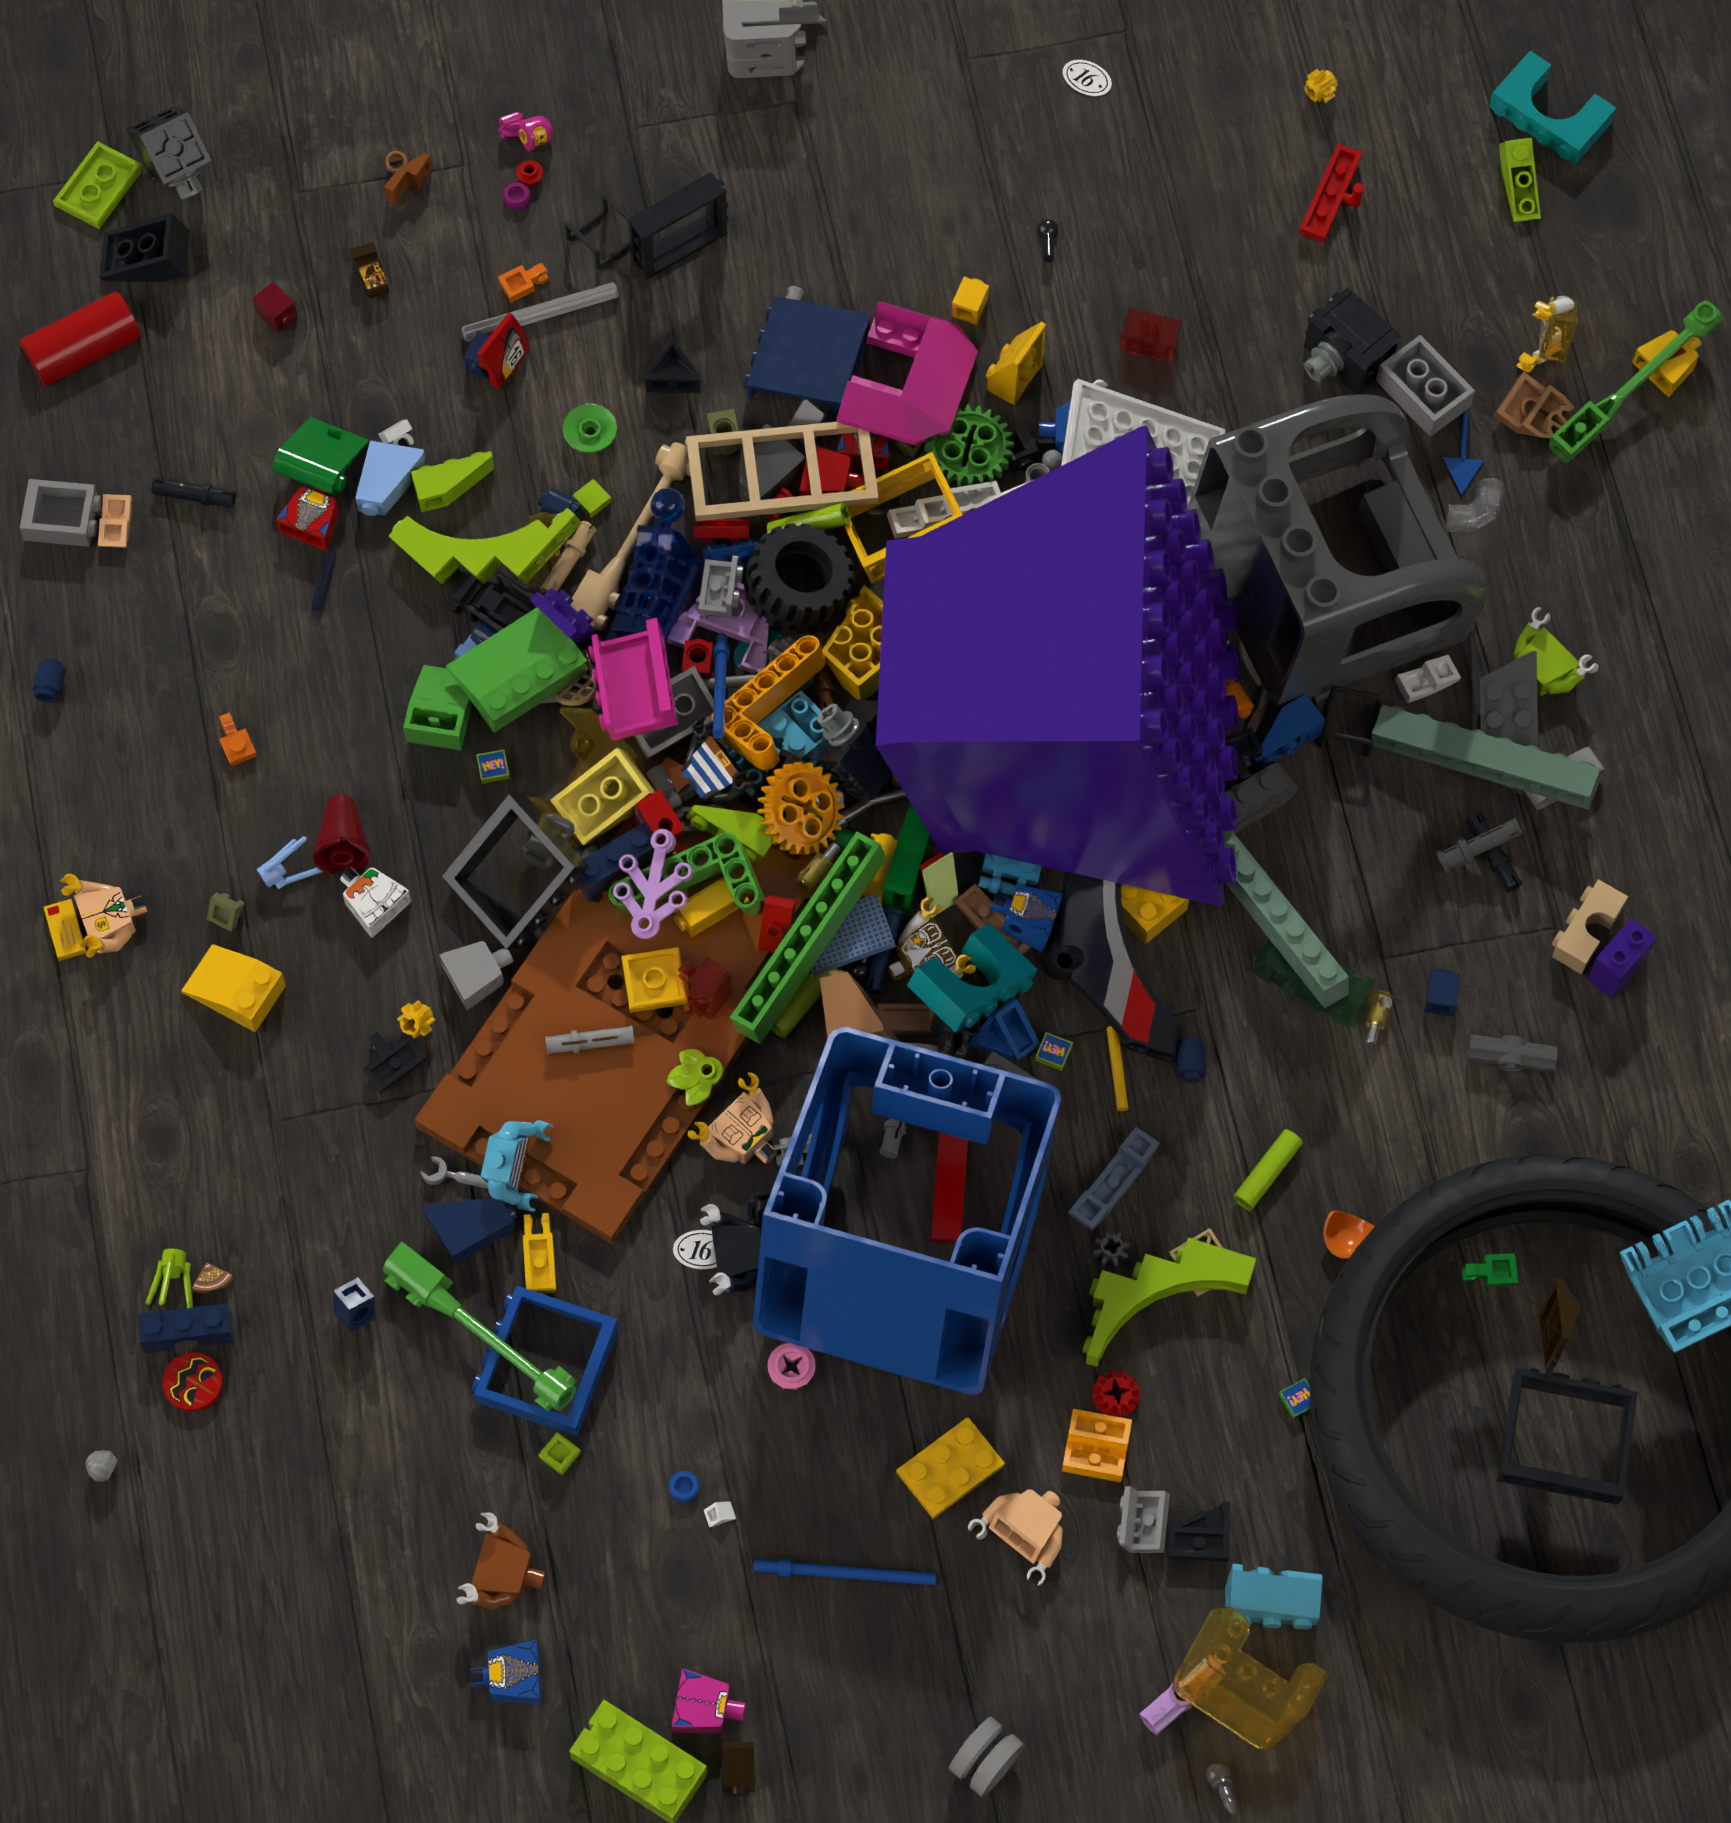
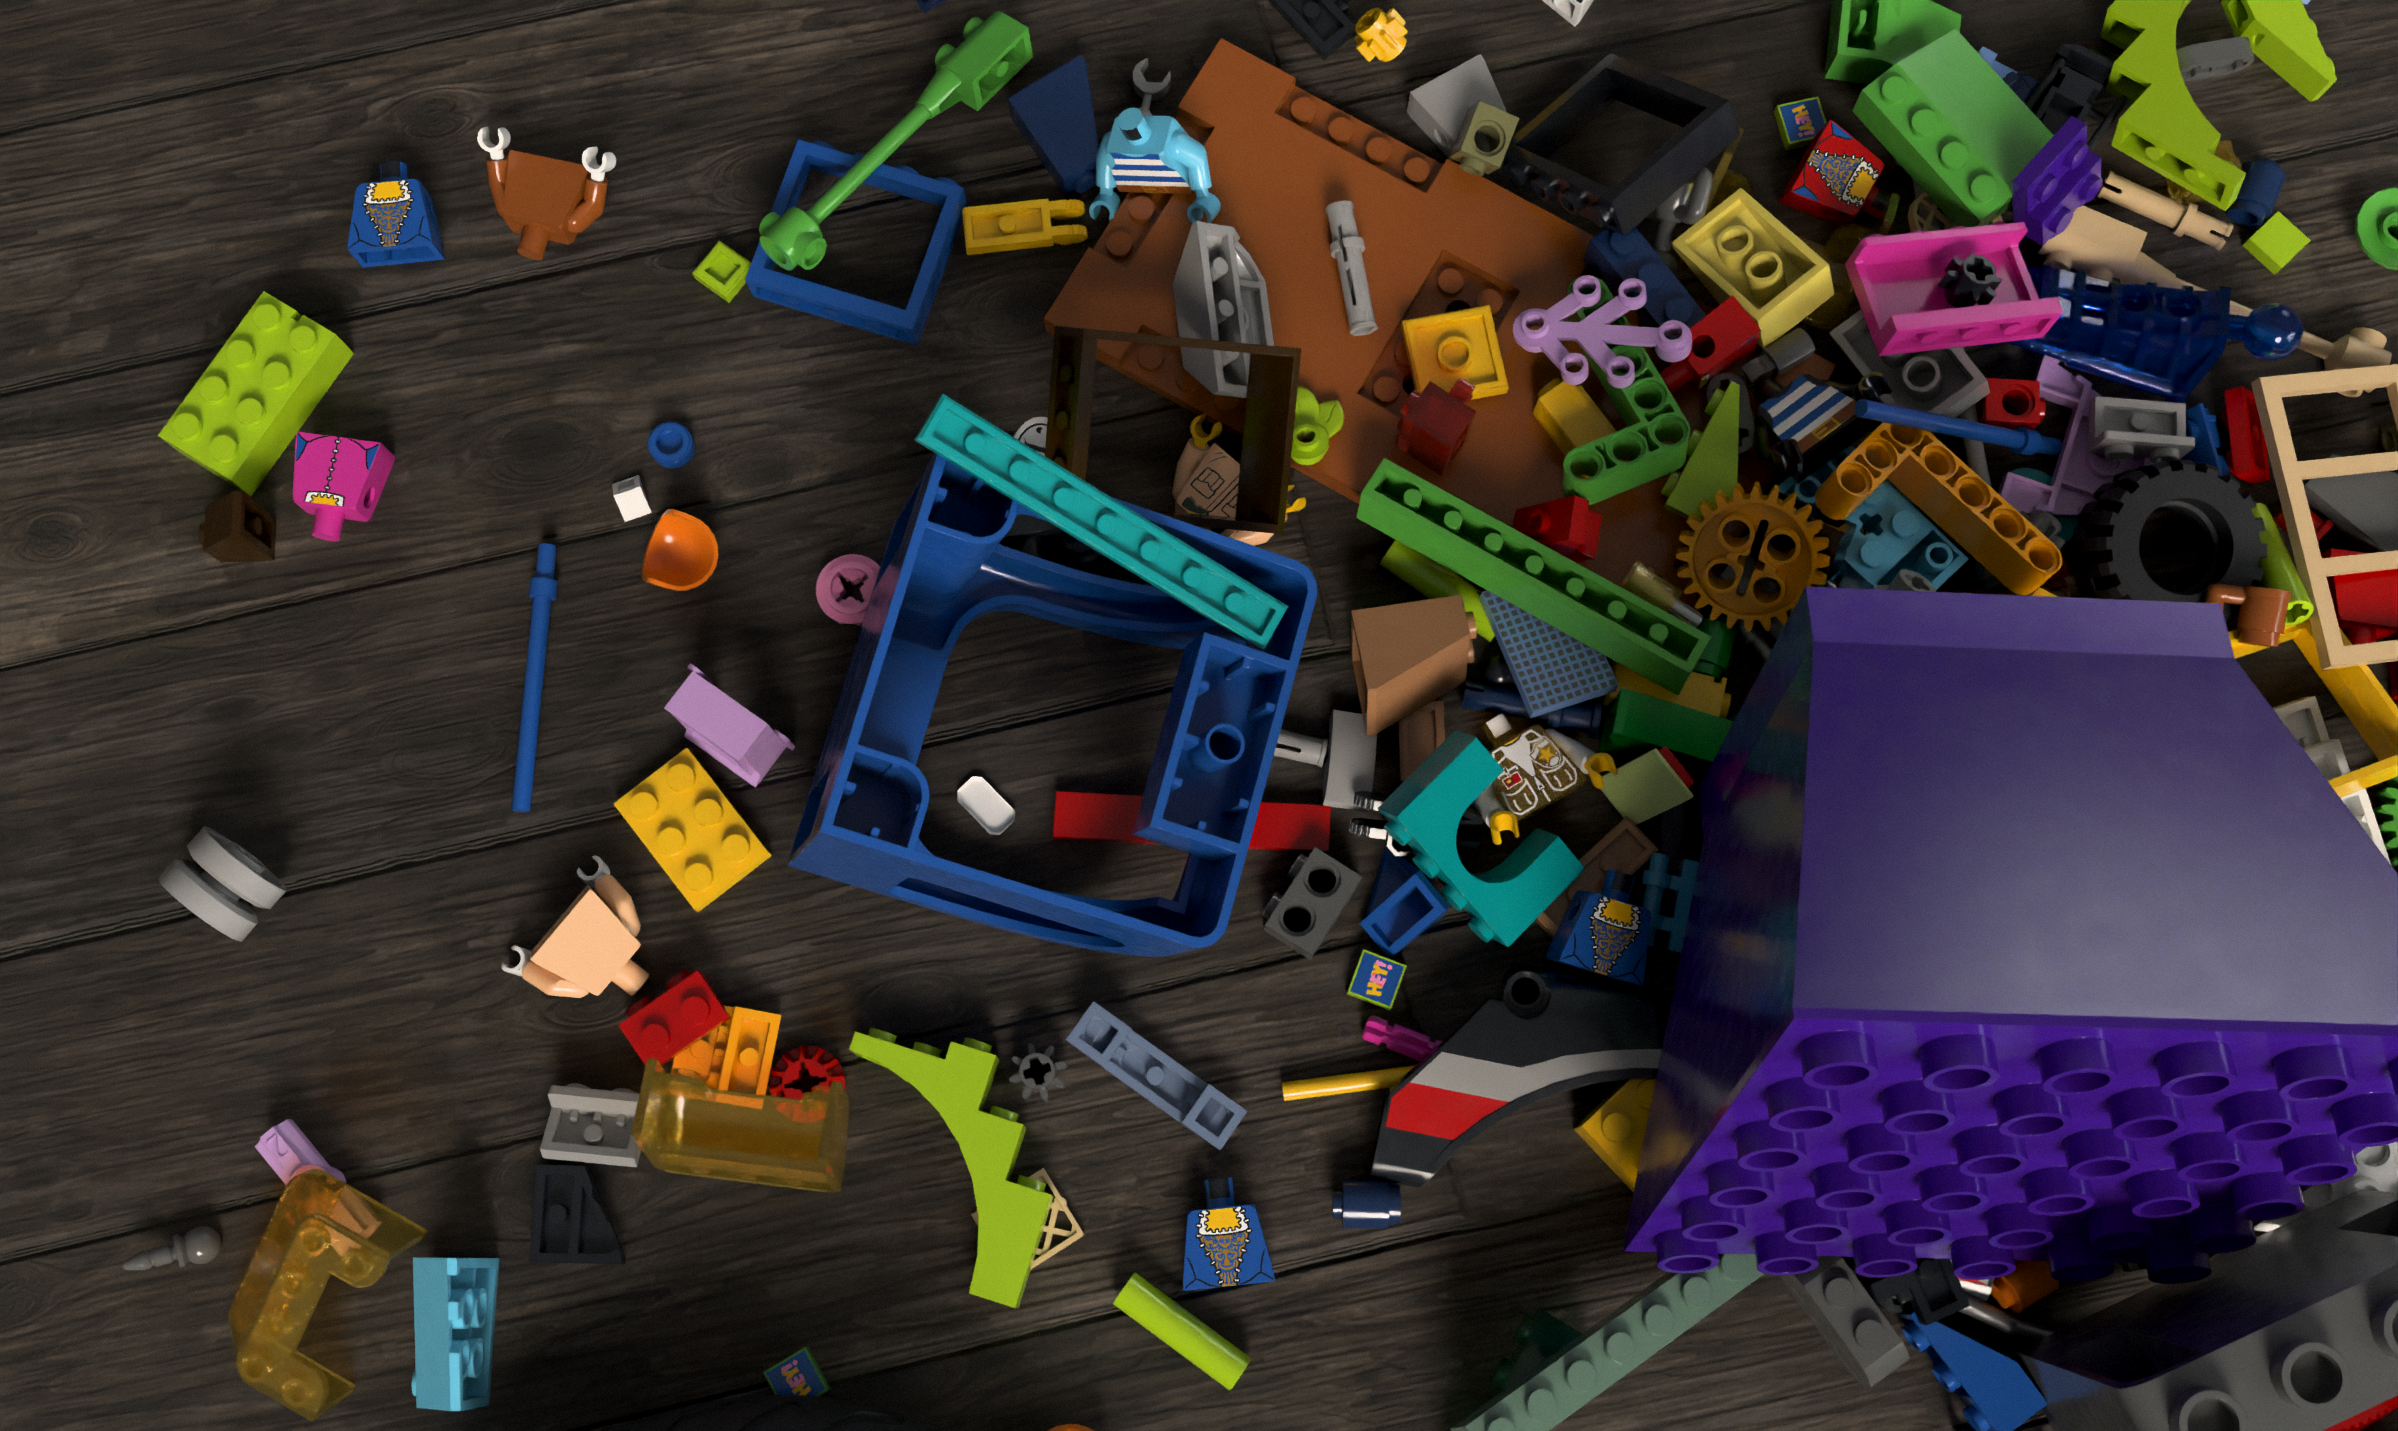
camera: 90 degrees right, 10 degrees up
none -> red bracket [618,970,732,1072]
none -> clear yellow windscreen [631,1058,849,1192]
none -> orange helmet [642,509,719,591]
none -> lavender piece [664,663,795,788]
none -> teal tile [914,394,1288,650]
none -> dark brown window [1045,326,1301,534]
none -> light grey wedge [1173,221,1274,398]
none -> torso [1183,1178,1275,1291]
none -> dark pink axle [1362,1015,1442,1061]
none -> olive brick [1449,100,1519,176]
none -> torso [1778,120,1894,226]
none -> black gear [1938,253,2002,308]
none -> dark grey beam [2176,37,2255,82]
none -> dark orange piece [2204,583,2291,647]

